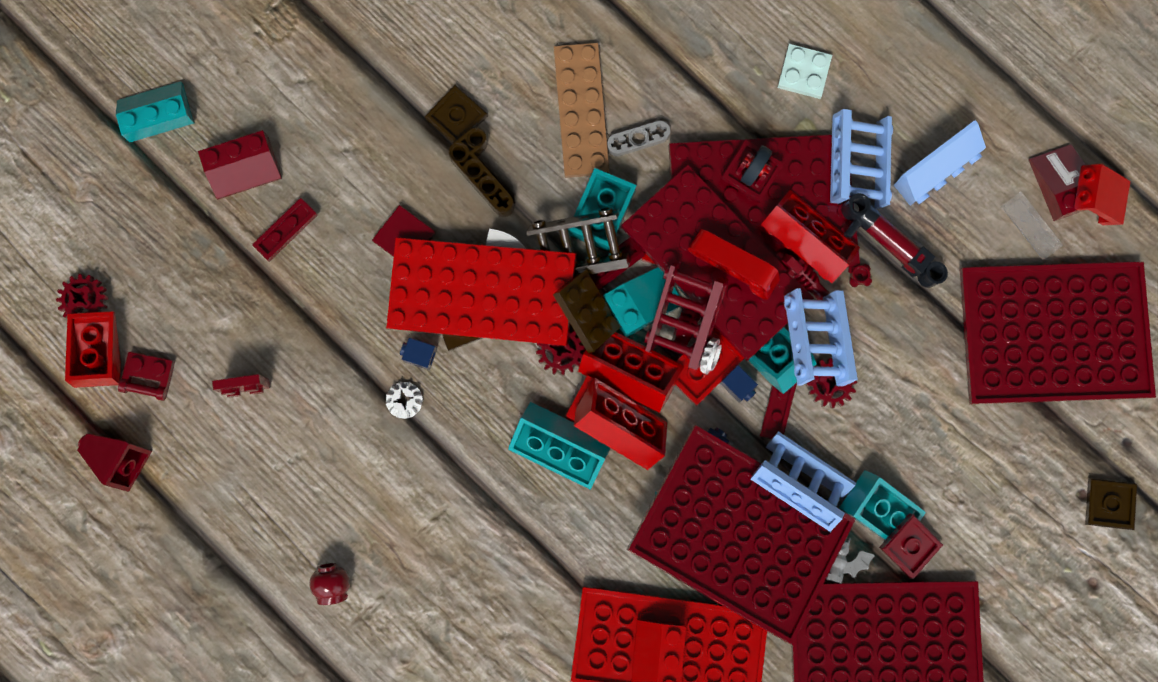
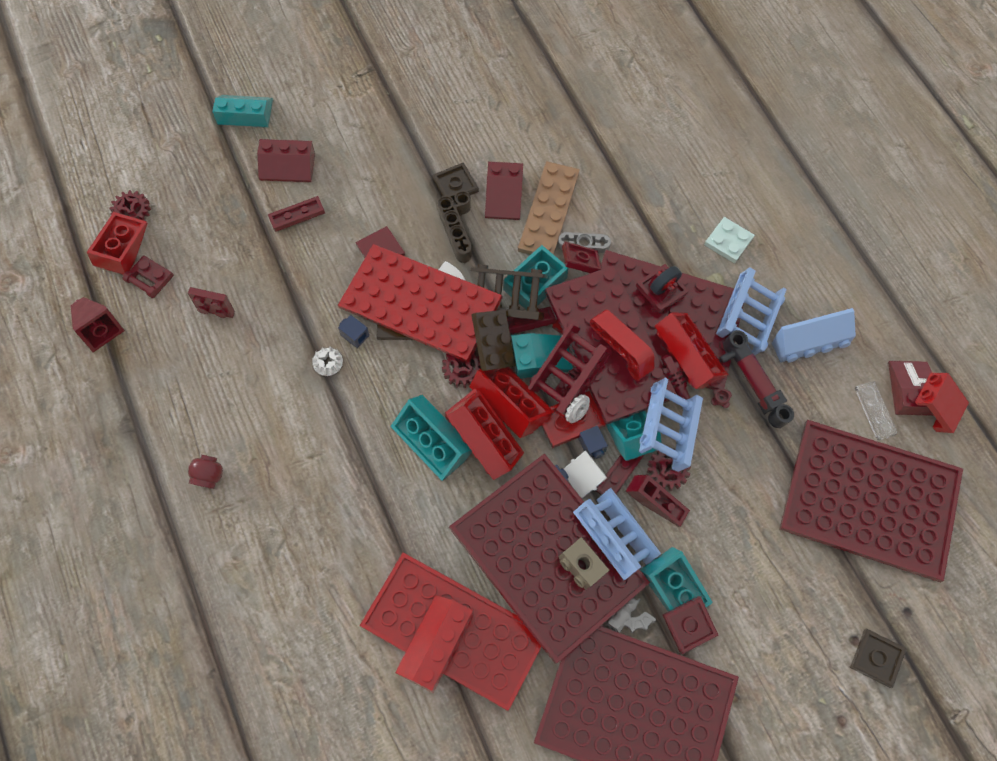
camera: 20 degrees right, 15 degrees down
none -> dark red slope [485,161,523,220]
none -> dark tan brick [559,537,609,590]
none -> dark red tile [562,241,602,273]
none -> white piece [564,451,607,499]
none -> dark red slope [625,475,690,527]

